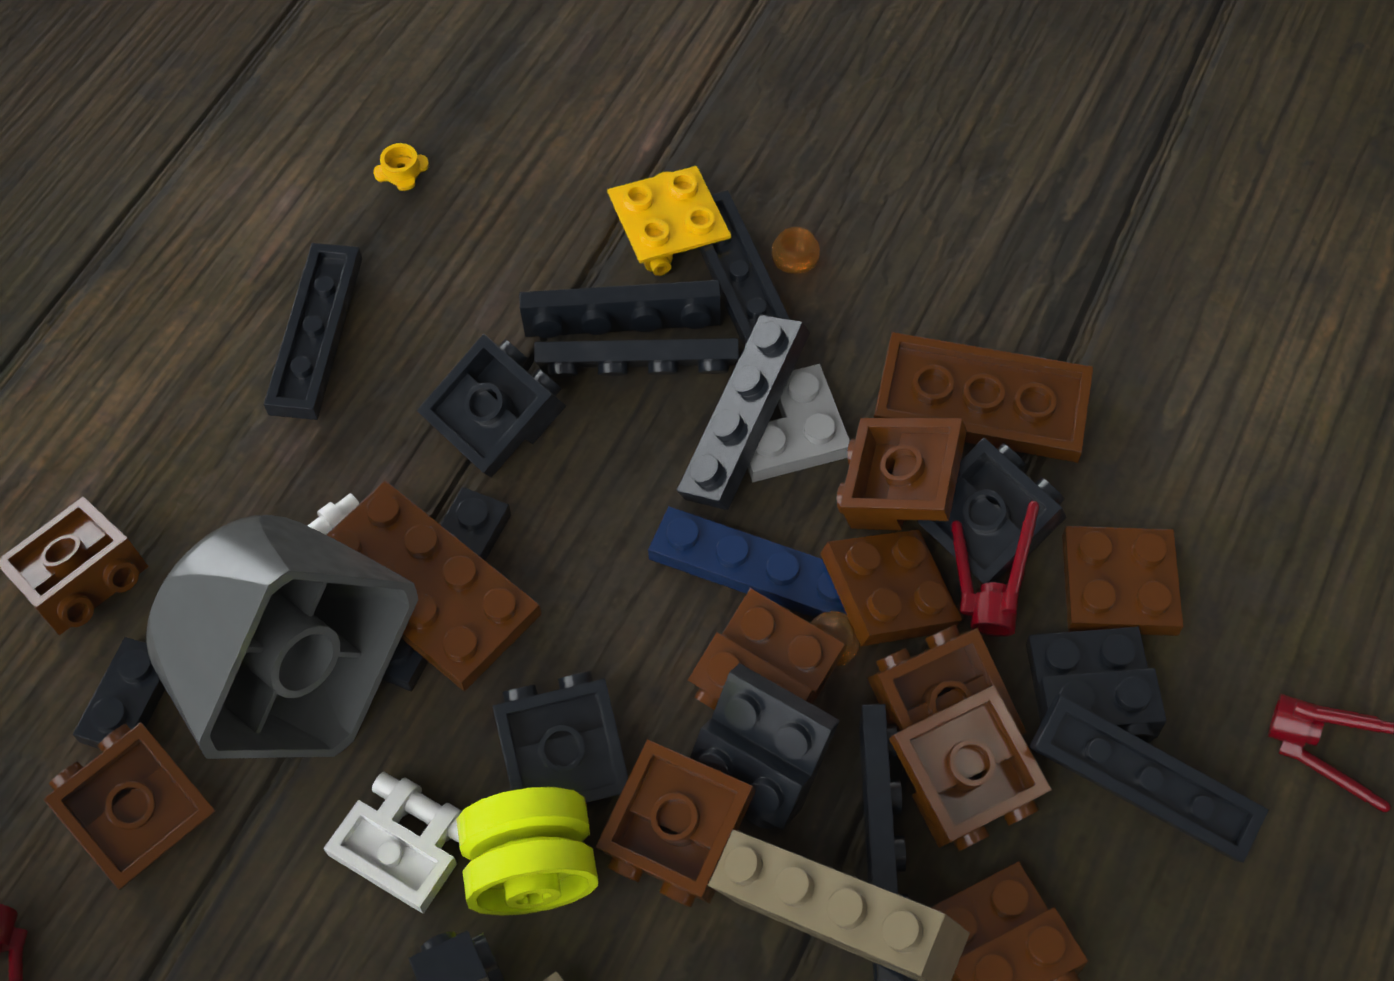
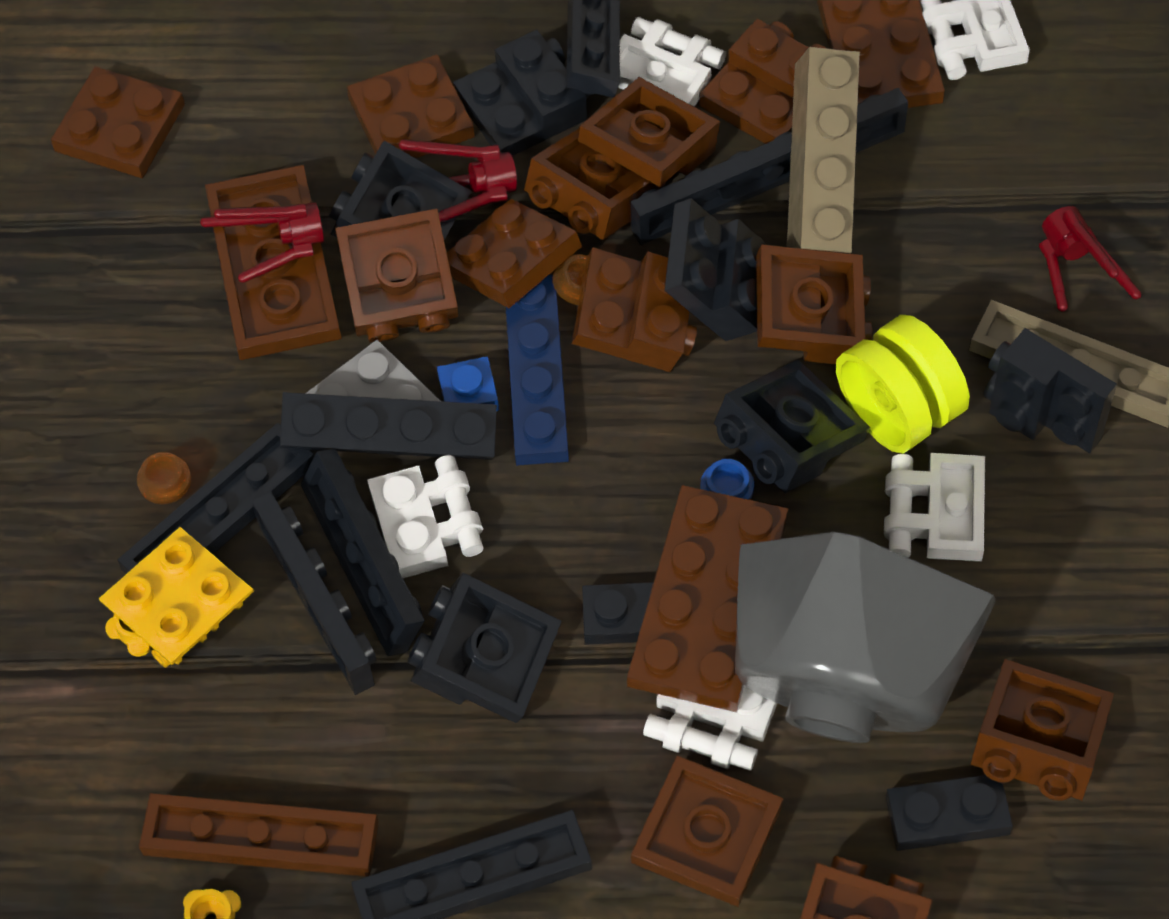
camera: 115 degrees left, 0 degrees up
none -> reddish brown plate [51,66,185,179]
none -> reddish brown plate [139,793,379,877]
none -> dark red plant [200,202,324,283]
none -> white plate [367,455,484,578]
none -> blue plate [437,356,499,411]
none -> white plate [618,17,726,107]
none -> reddish brown plate [631,756,783,907]
none -> blue plate [700,459,754,500]

